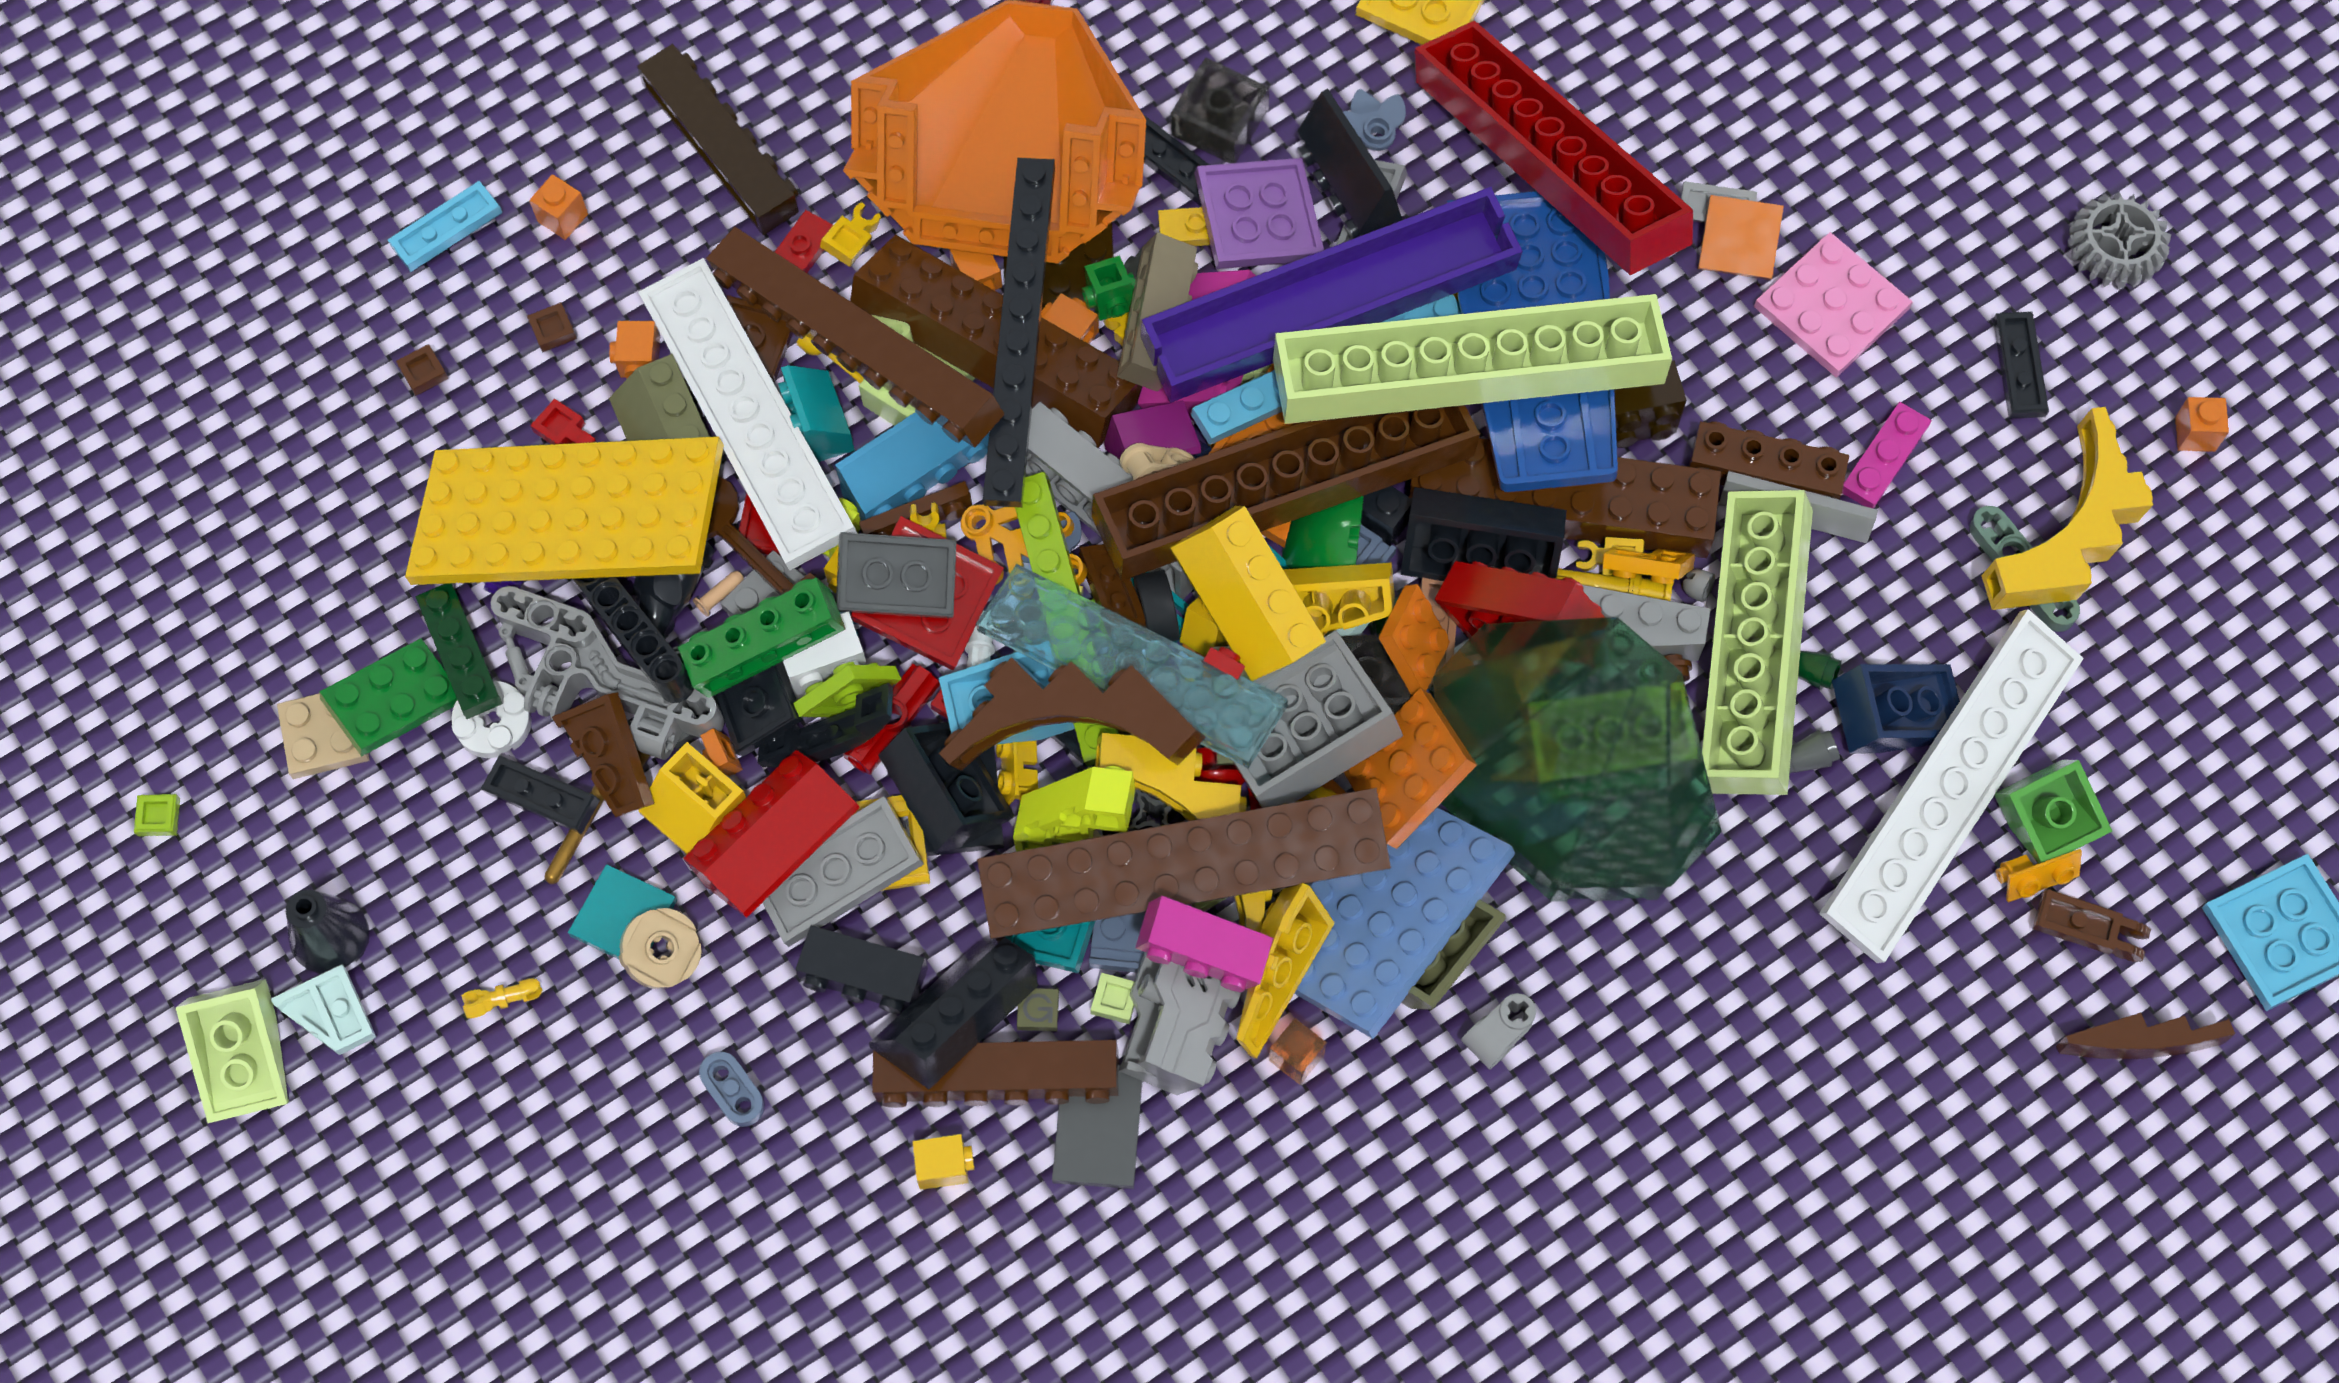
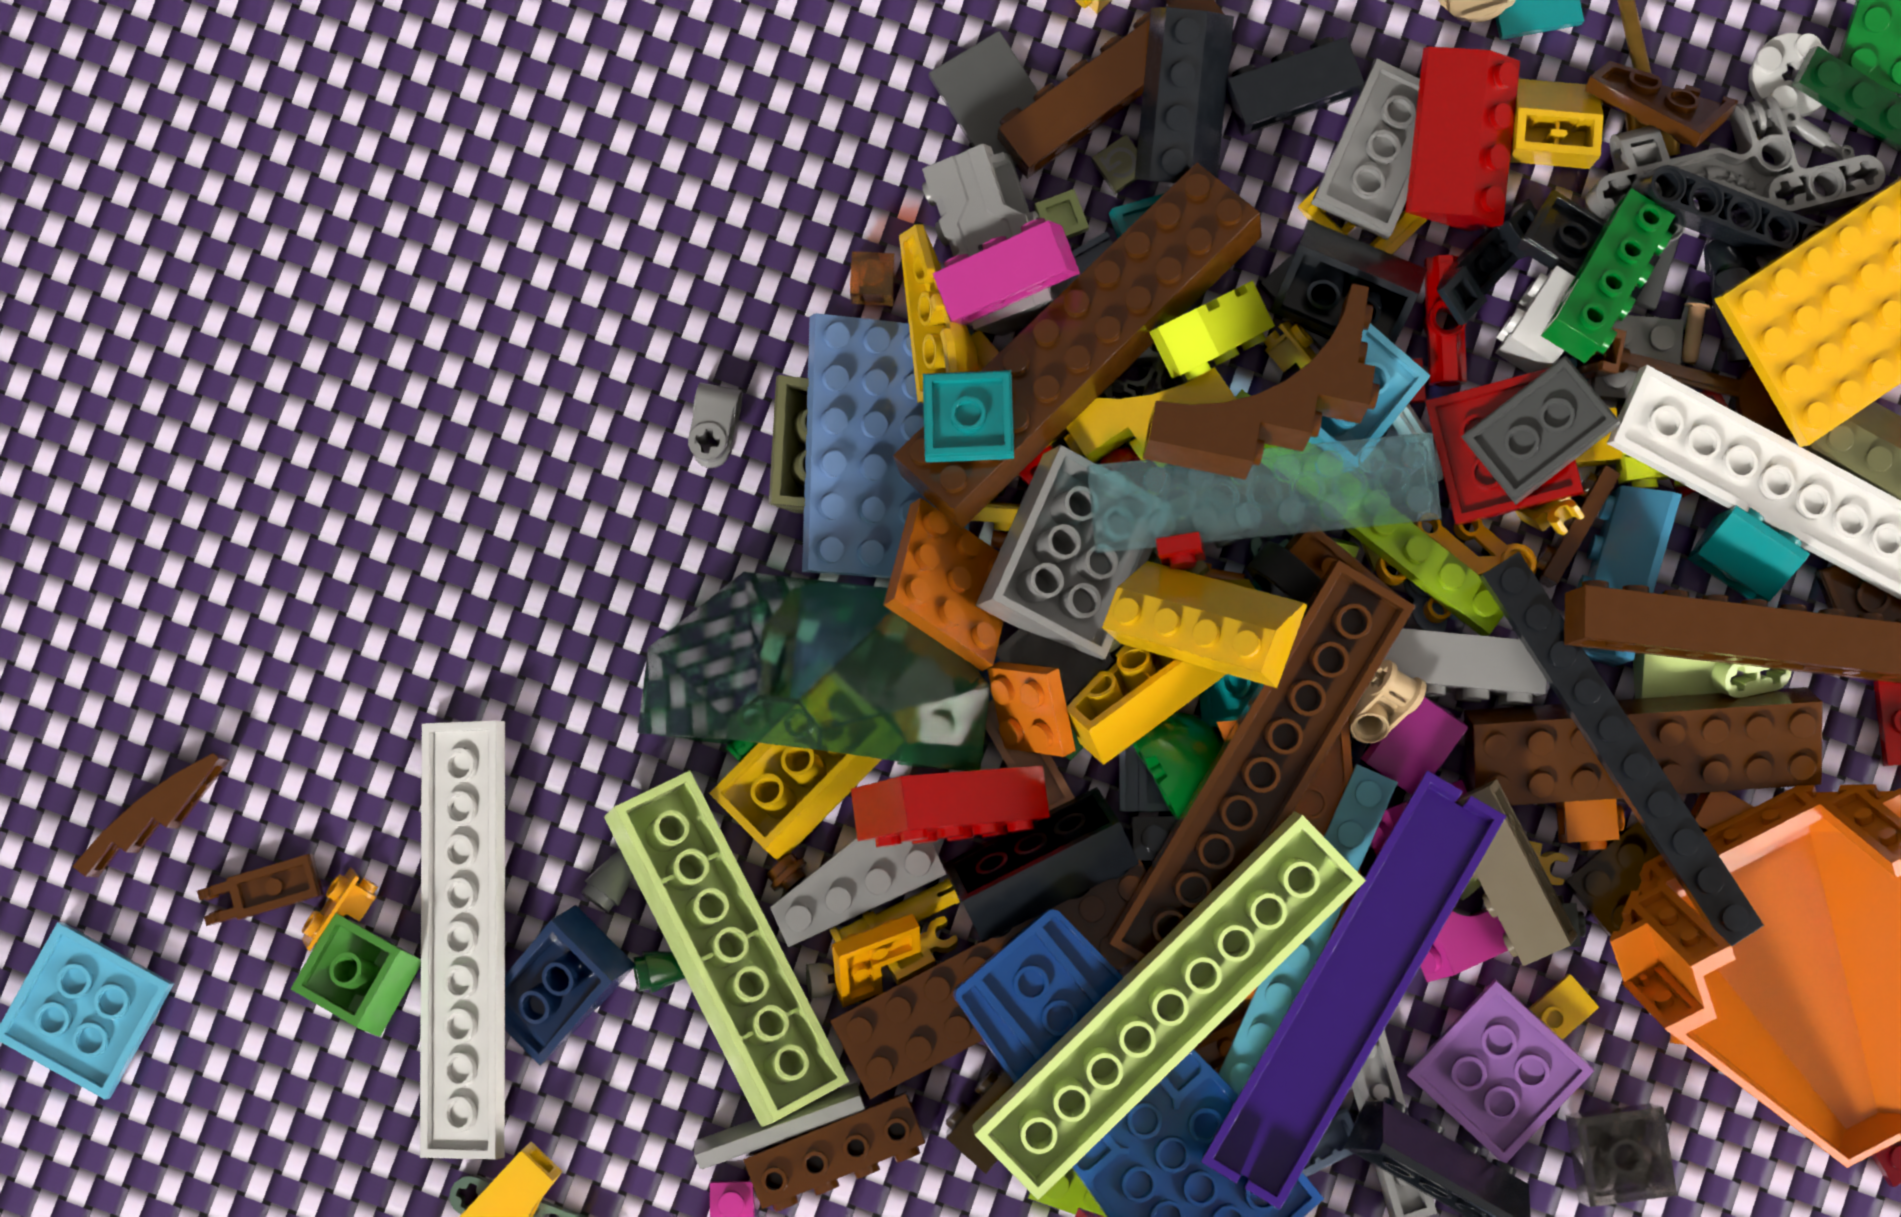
camera: 145 degrees right, 15 degrees up
black tile [481,755,600,835] -> none
orange plate [700,728,743,777] -> none
lime plate [793,662,902,717] -> none
yellow plate [820,202,881,267] -> none
green brick [1082,255,1135,321] -> none
black tile [1144,115,1210,207] -> none
none -> teal tile [923,370,1014,463]

